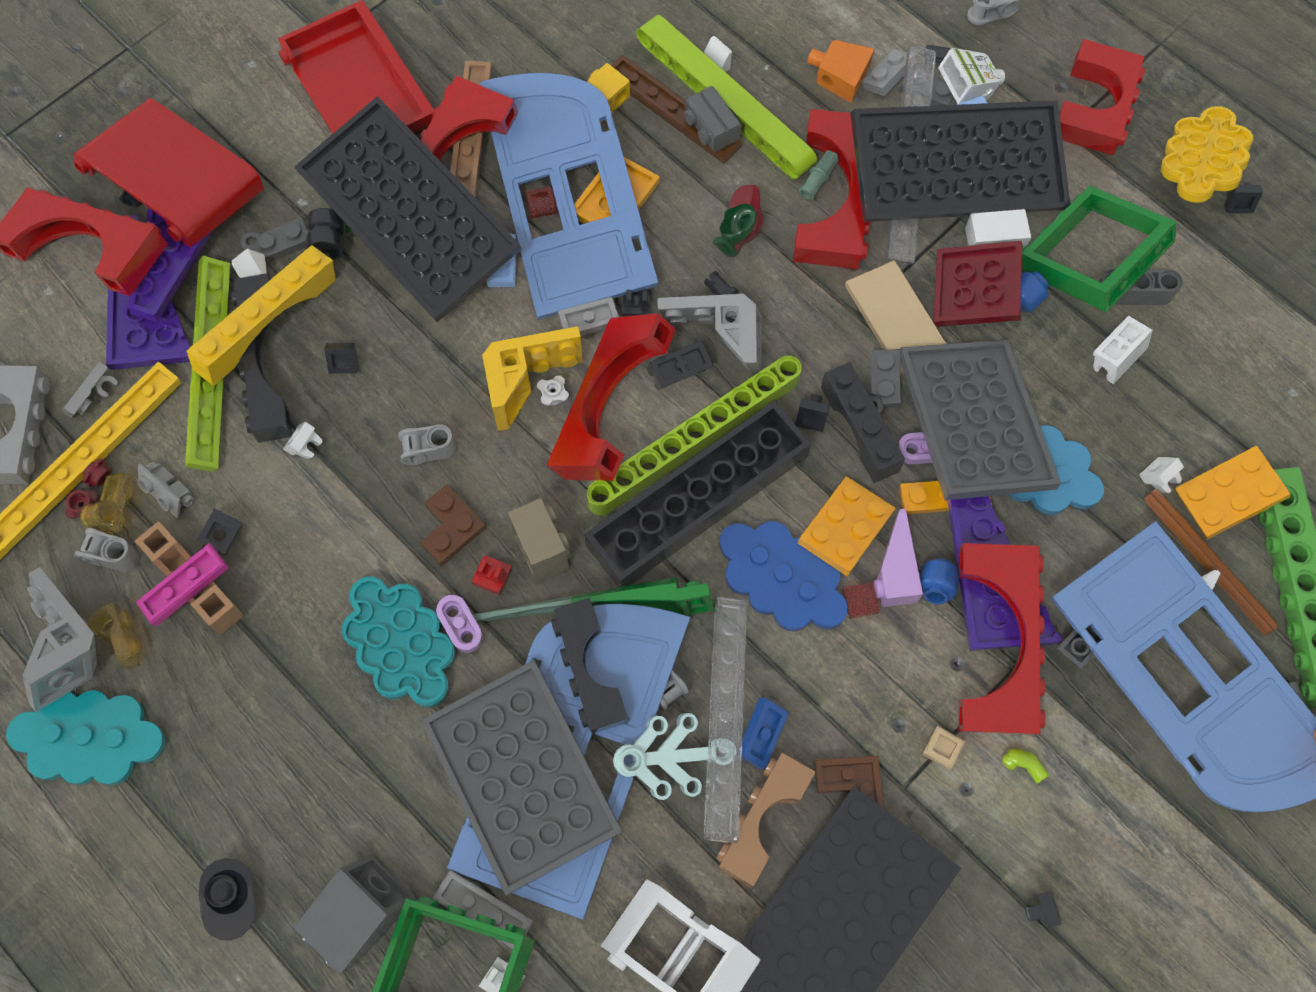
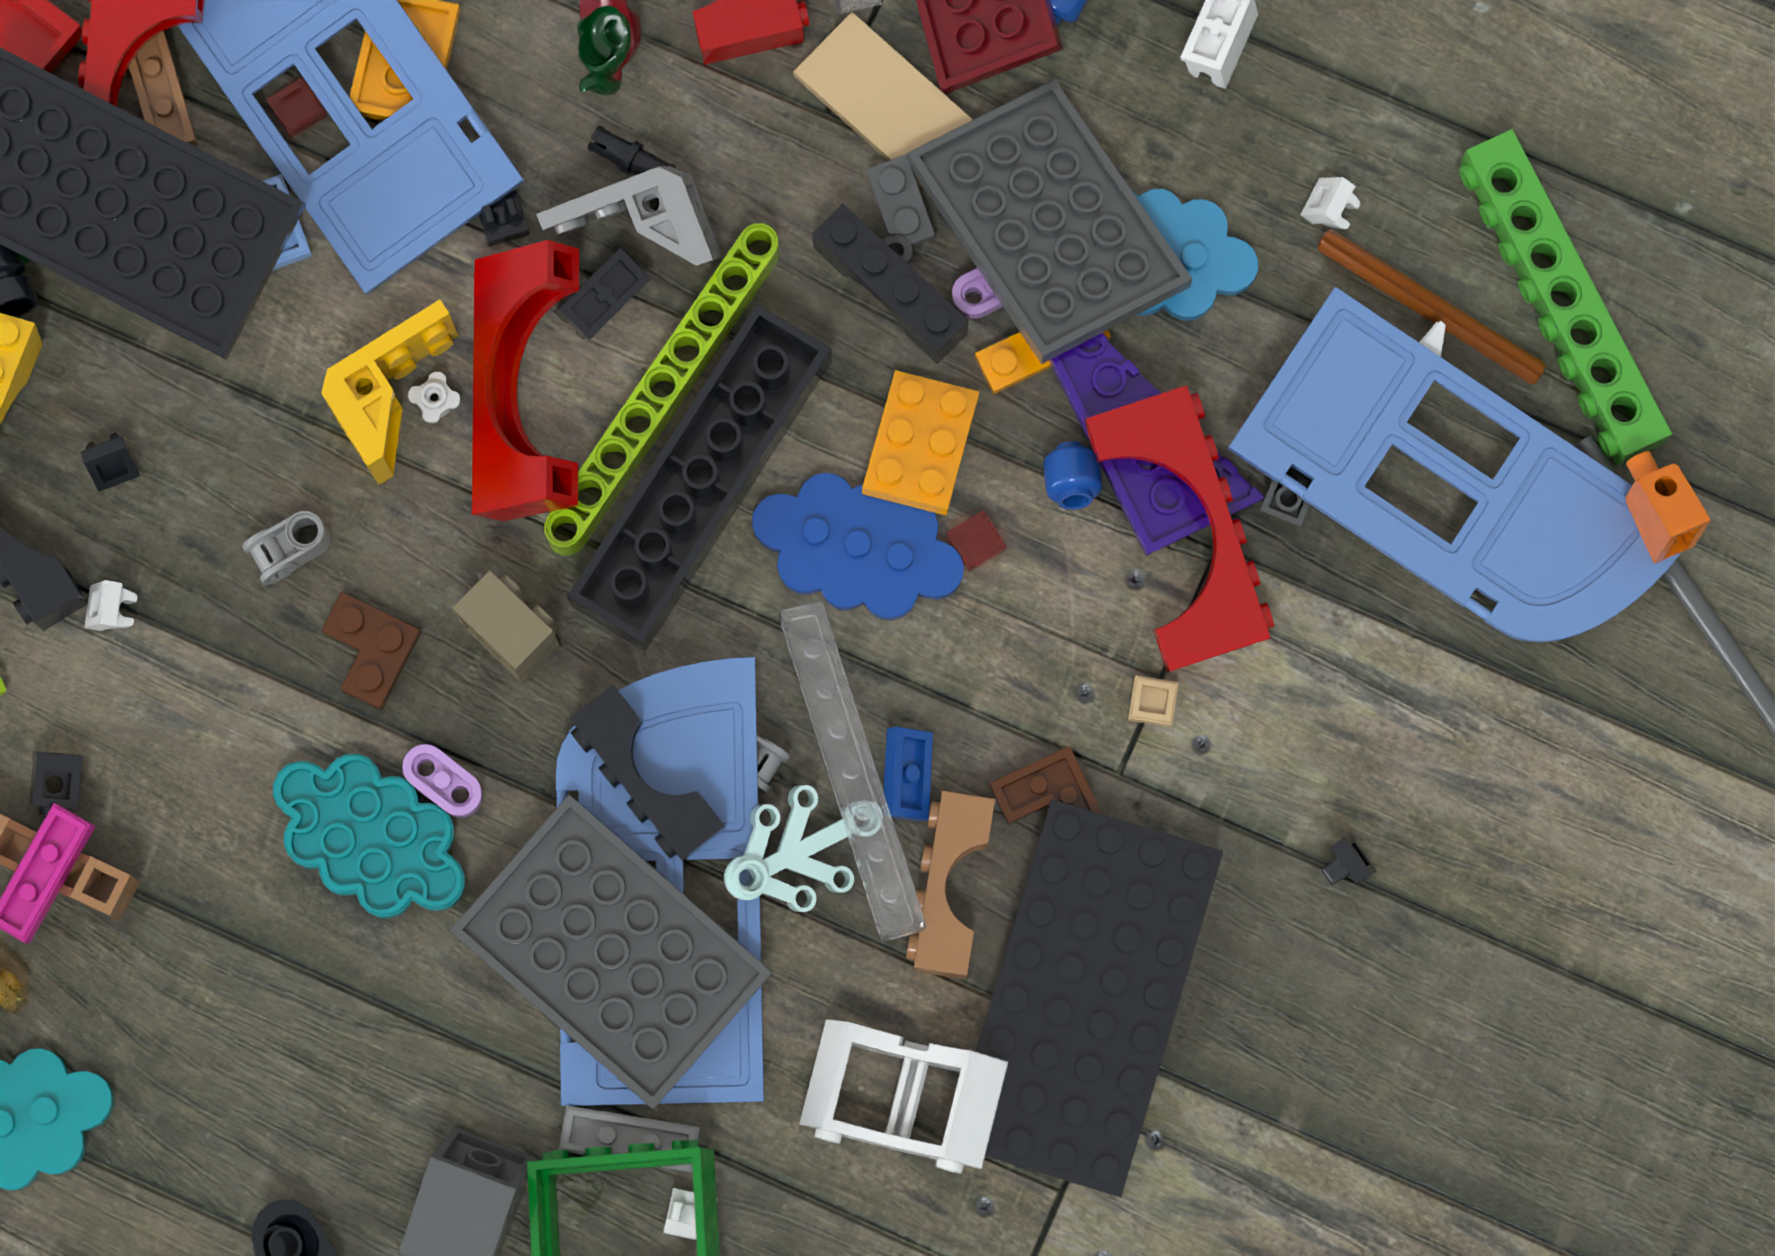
camera: 20 degrees left, 10 degrees up
red tile [471,555,512,596] -> none
green plate [472,577,715,622] -> none
light grey plate [558,297,619,336] -> none
black tile [795,394,830,432] -> none
lavender slope [874,509,923,607] -> none
lime arm [1002,748,1049,784] -> none
light orange plate [1175,445,1290,540] -> none

